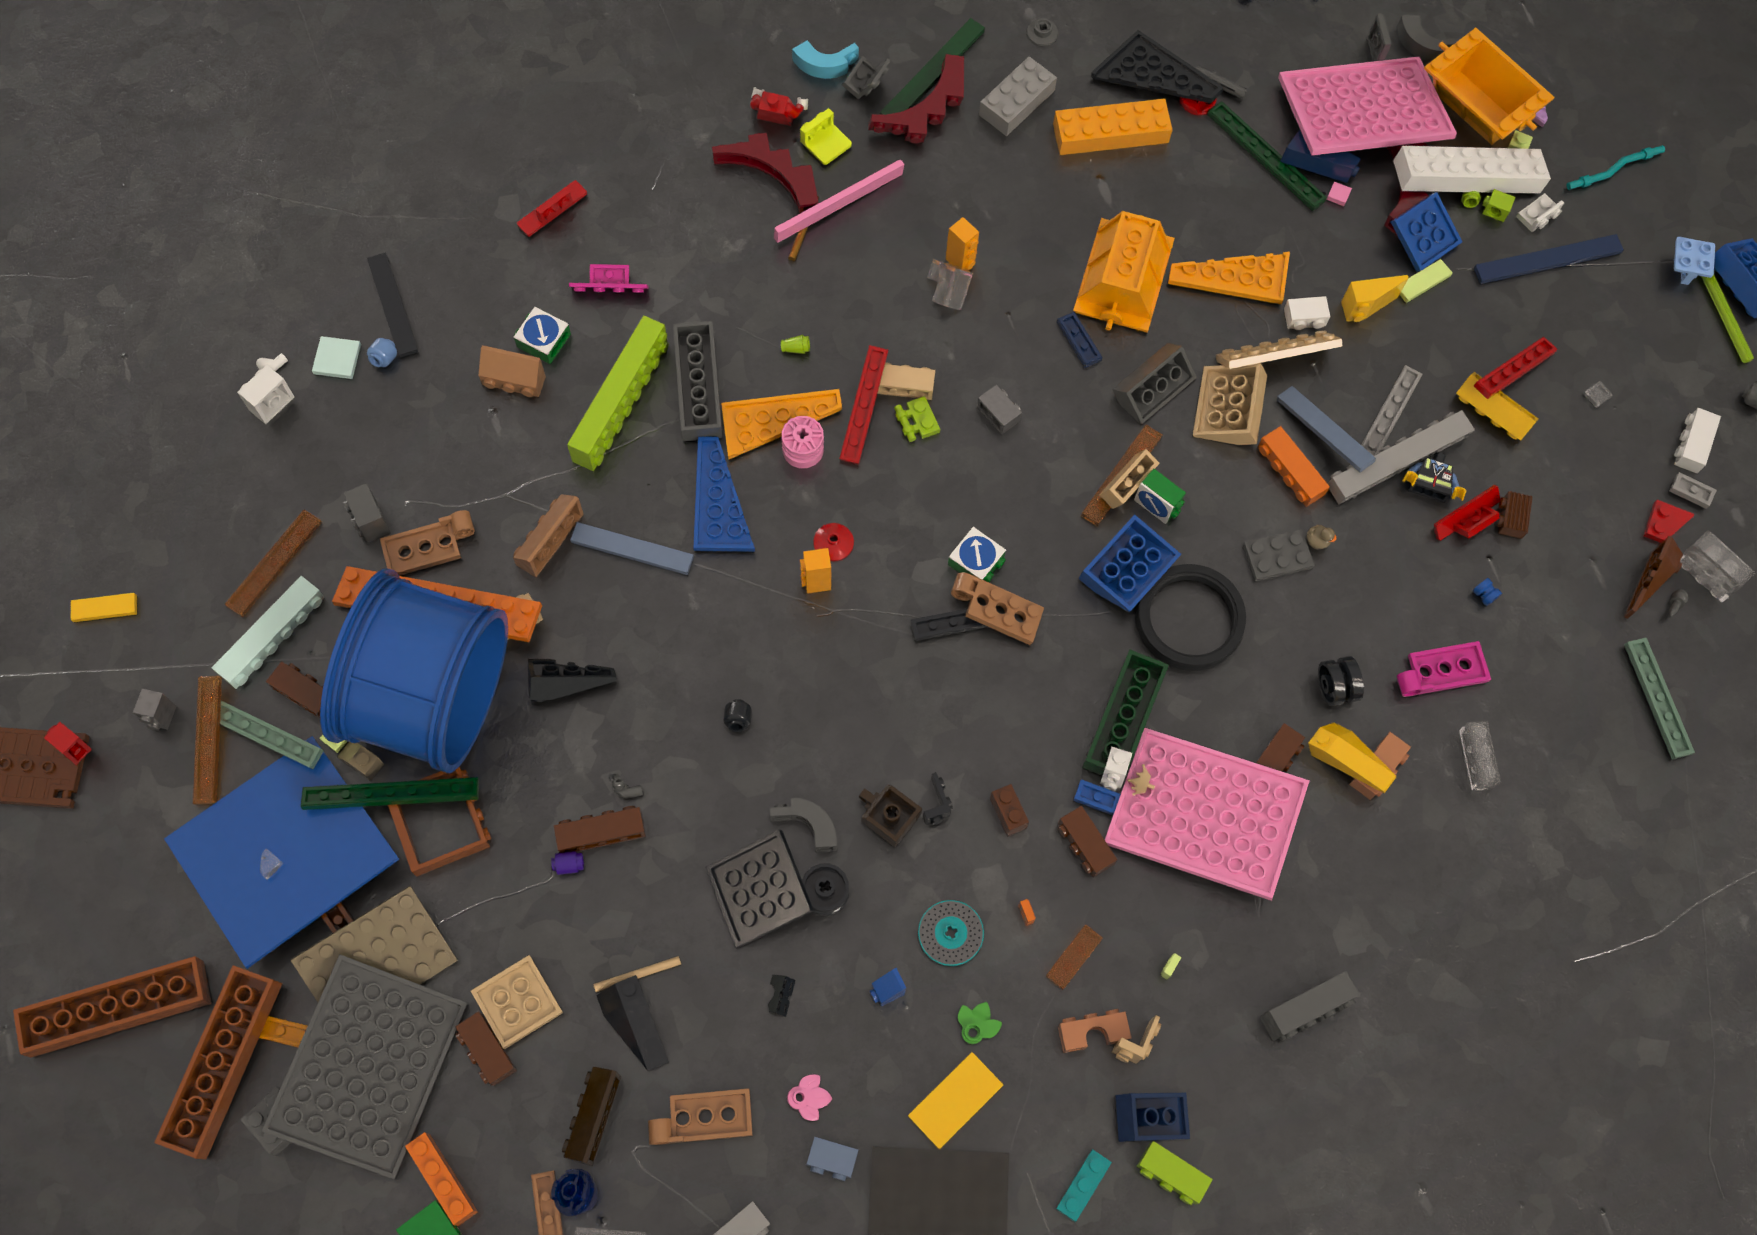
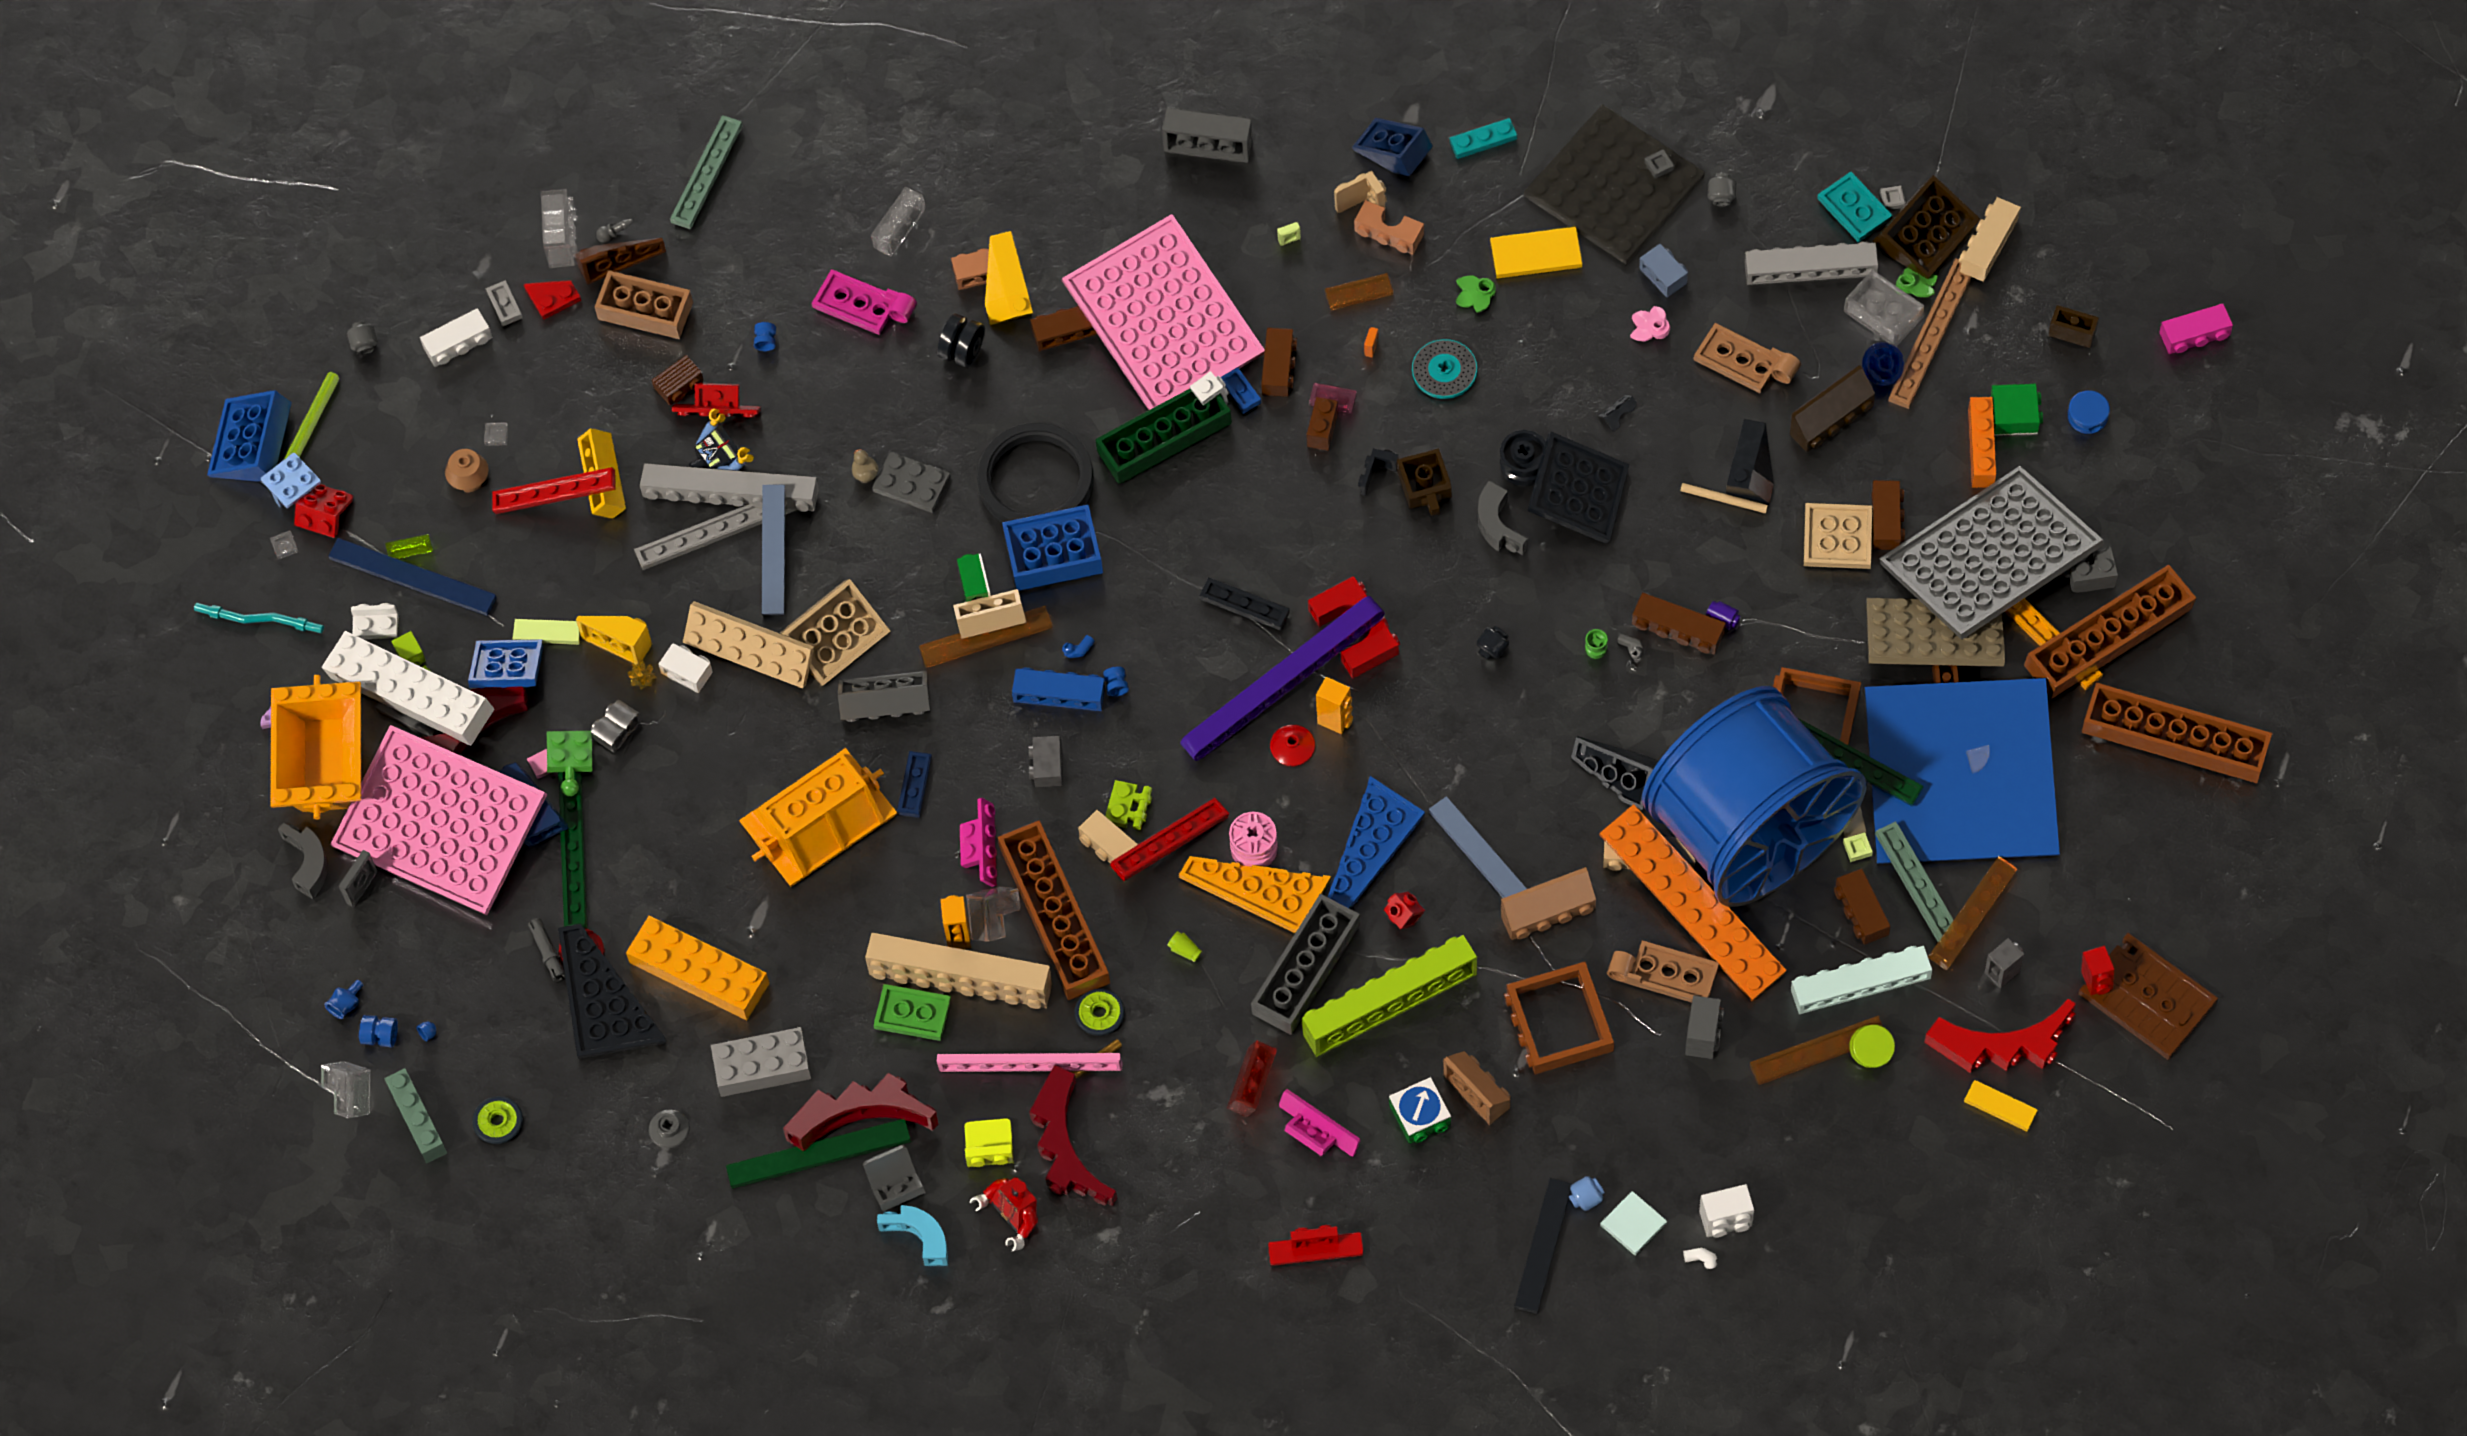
camera: 135 degrees left, 5 degrees down
blue slope [870,968,906,1006] -> none
piece [948,527,1006,582] -> none
medium nougat hinge [951,572,1044,645] -> none
tan piece [1127,764,1155,796] -> none
lime brick [1136,1141,1213,1206] -> none
light orange wing [1168,251,1290,305] -> none
orange brick [1258,426,1330,507] -> none
none -> clear plate [270,531,299,560]
none -> red bracket [294,484,353,538]
none -> clear neon green tile [385,534,433,559]
none -> medium nougat cone [445,449,488,492]
none -> bright green plate [547,731,592,796]
none -> flat silver brick [591,699,641,752]
none -> medium nougat brick [595,270,693,339]
none -> clear yellow gear [627,660,656,690]
none -> tan brick [865,933,1053,1009]
none -> bright green plate [873,984,951,1041]
none -> dark pink bracket [960,798,997,887]
none -> dark orange brick [998,820,1110,1000]
none -> blue brick [1012,668,1105,711]
none -> blue arm [1062,635,1095,658]
none -> lime wheel [1075,988,1125,1035]
none -> blue wheel [1103,667,1129,697]
none -> dark purple beam [1180,596,1385,761]
none -> clear red brick [1227,1040,1277,1117]
none -> red arch [1308,576,1400,679]
none -> clear pink plate [1309,383,1357,414]
none -> red brick [1384,891,1425,929]
none -> dark orange window [1504,962,1614,1074]
none -> bright green wheel [1585,629,1608,659]
none -> lime head [1849,1025,1895,1068]
none -> red arch [1924,999,2076,1073]

